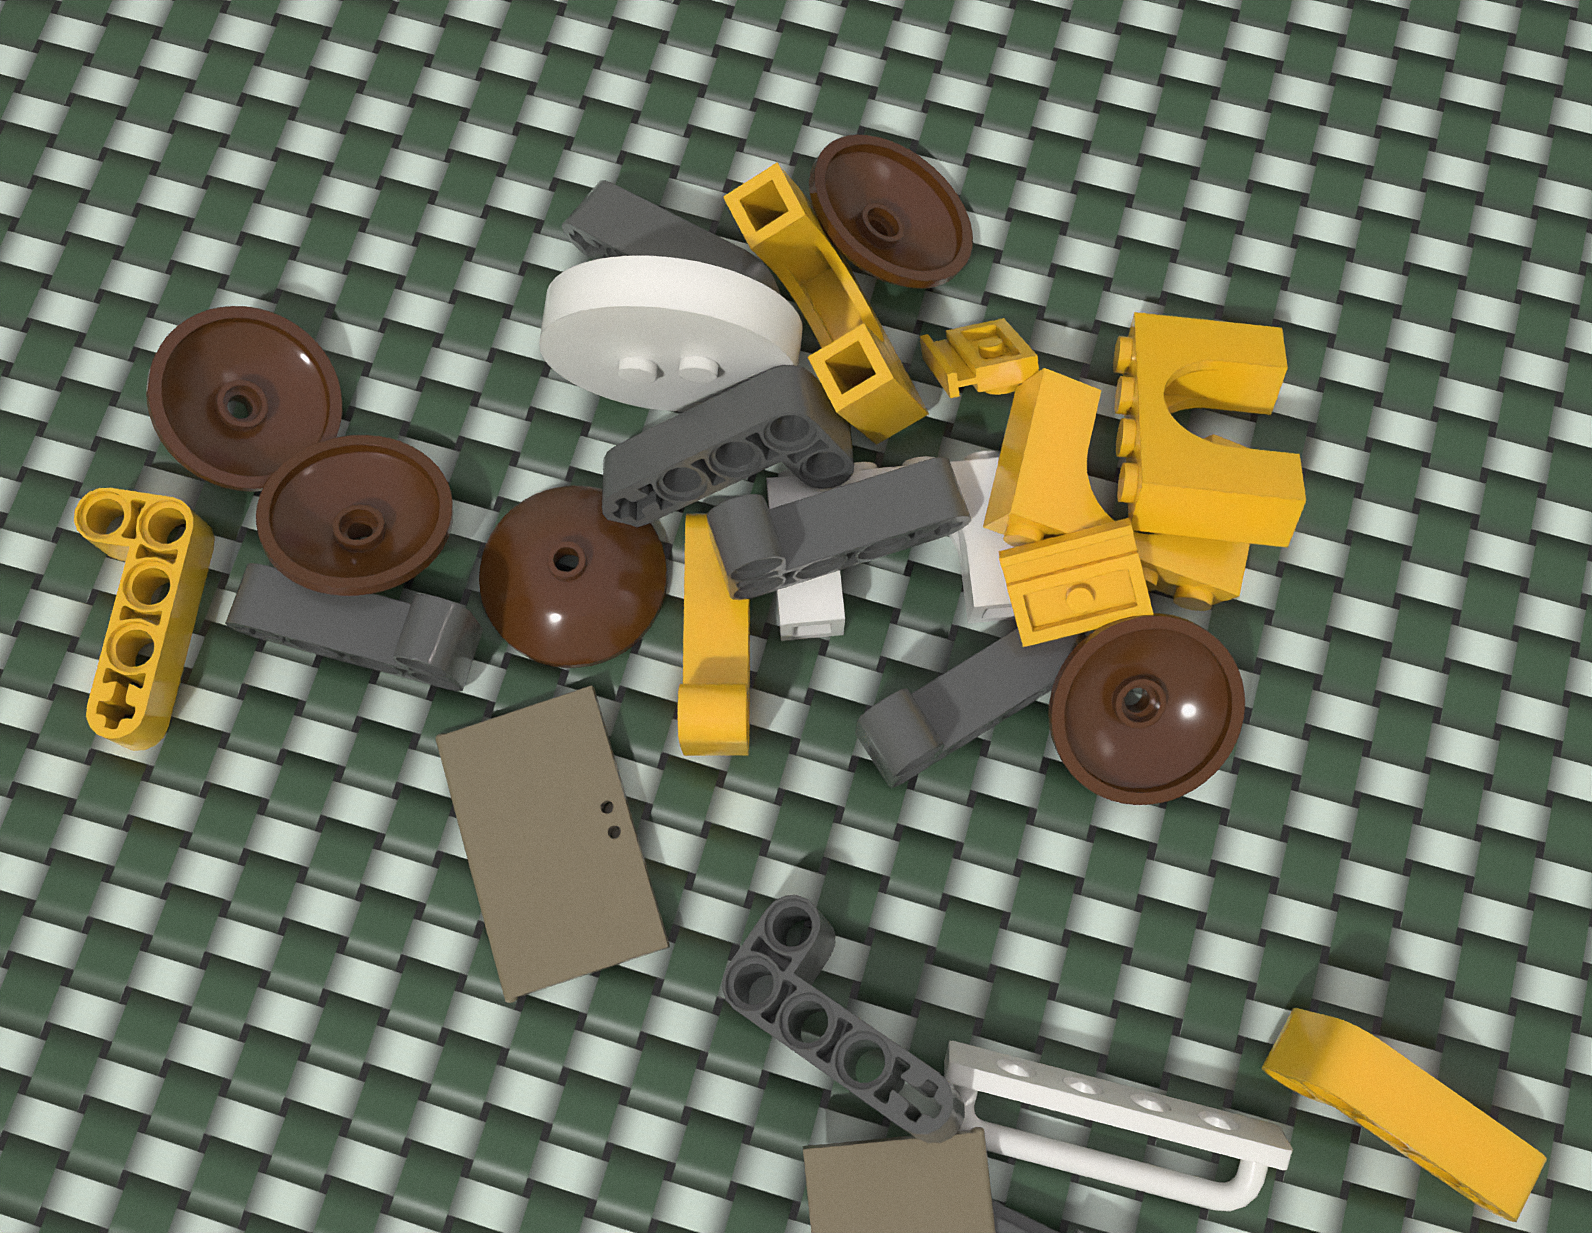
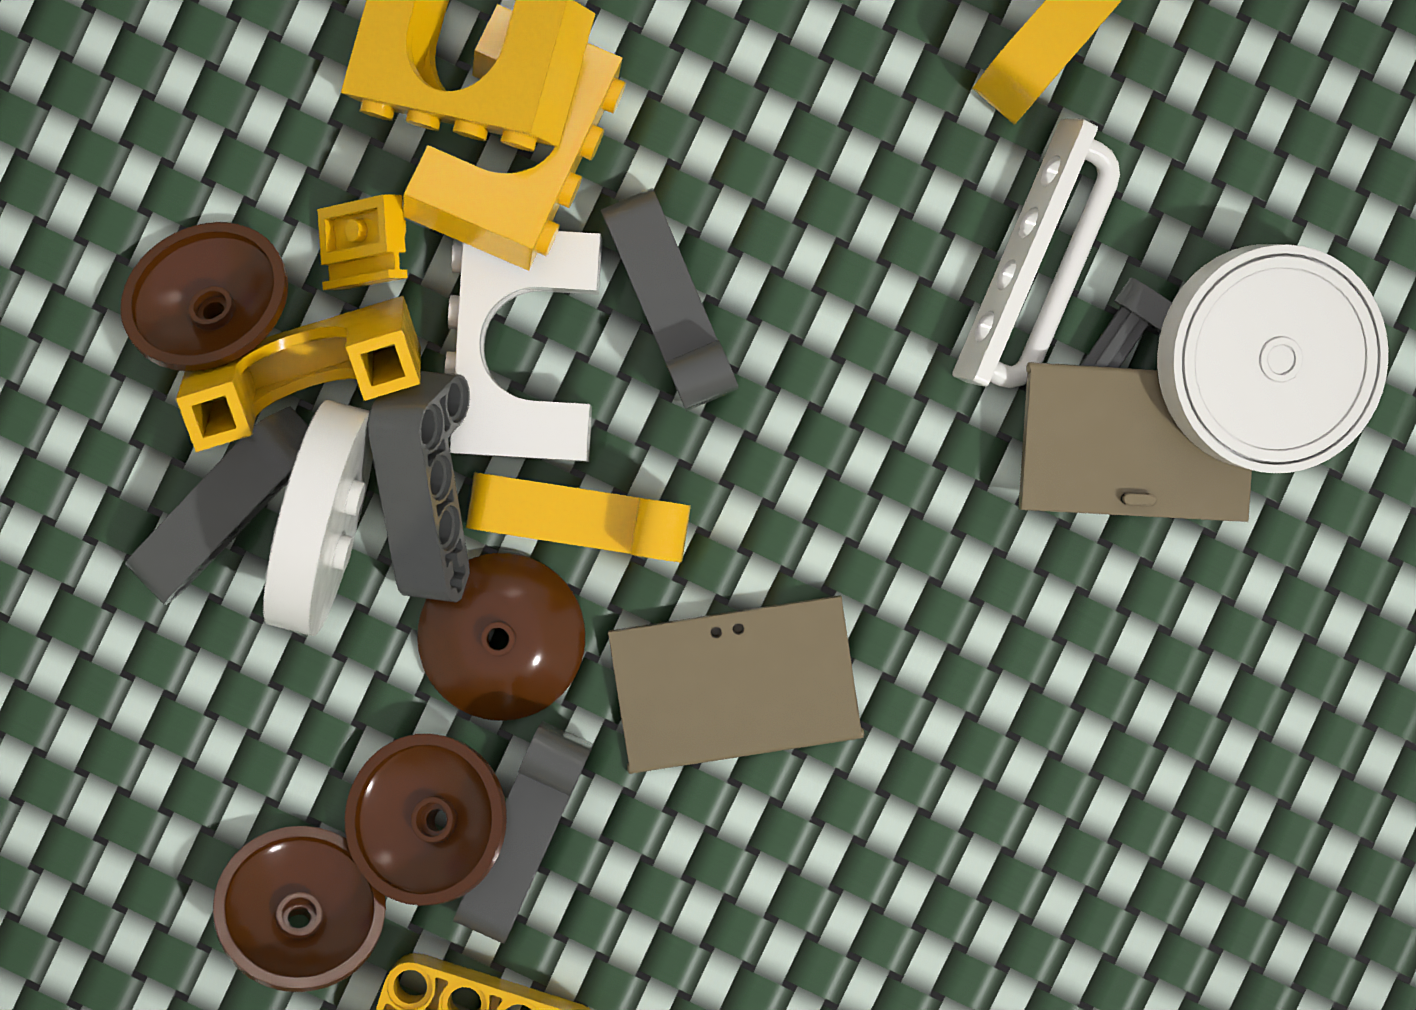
camera: 75 degrees left, 15 degrees up
dark grey beam [707,457,972,600] -> none
dark grey beam [722,895,965,1143] -> none
yellow plate [998,518,1154,647] -> none
reddish brown dish [1048,613,1245,805] -> none

